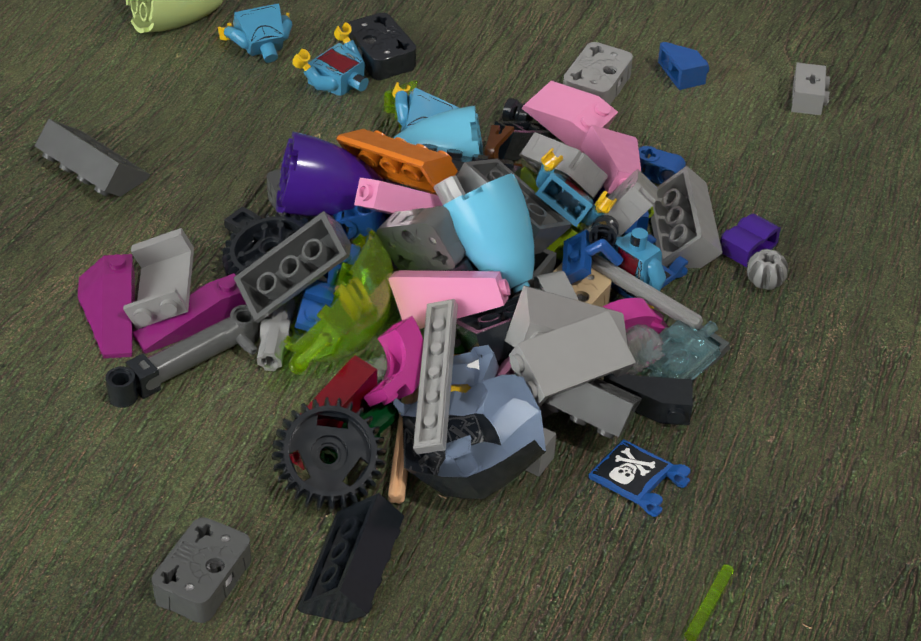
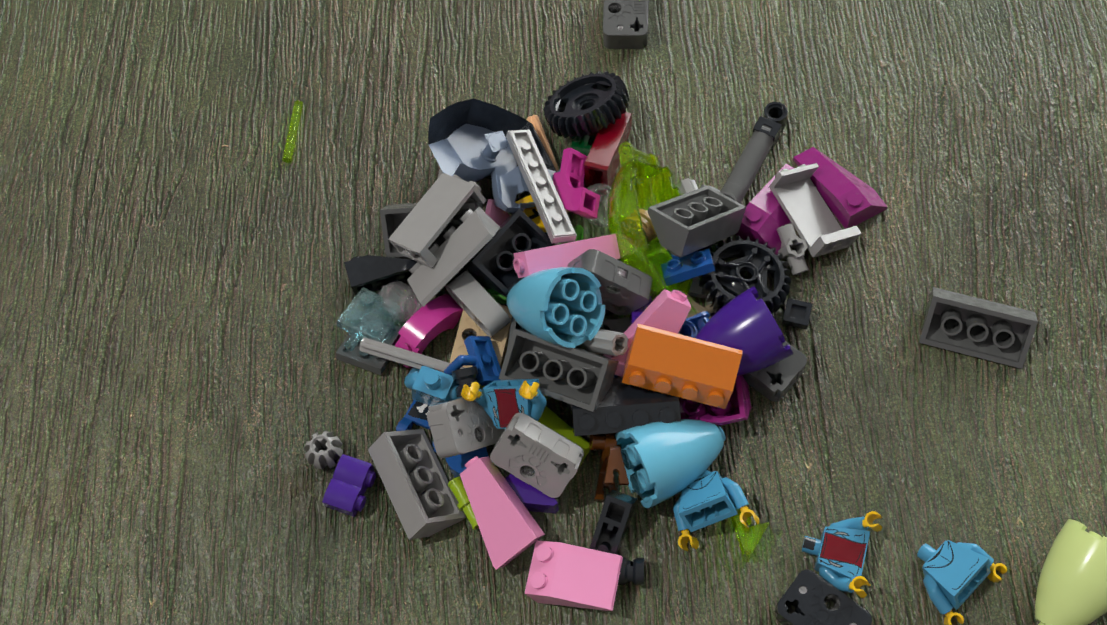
camera: 165 degrees right, 20 degrees up
black slope [297,493,404,623] -> none
flag [589,439,690,517] -> none
blue piece [639,146,686,184] -> none
none -> light grey axle [777,223,809,275]

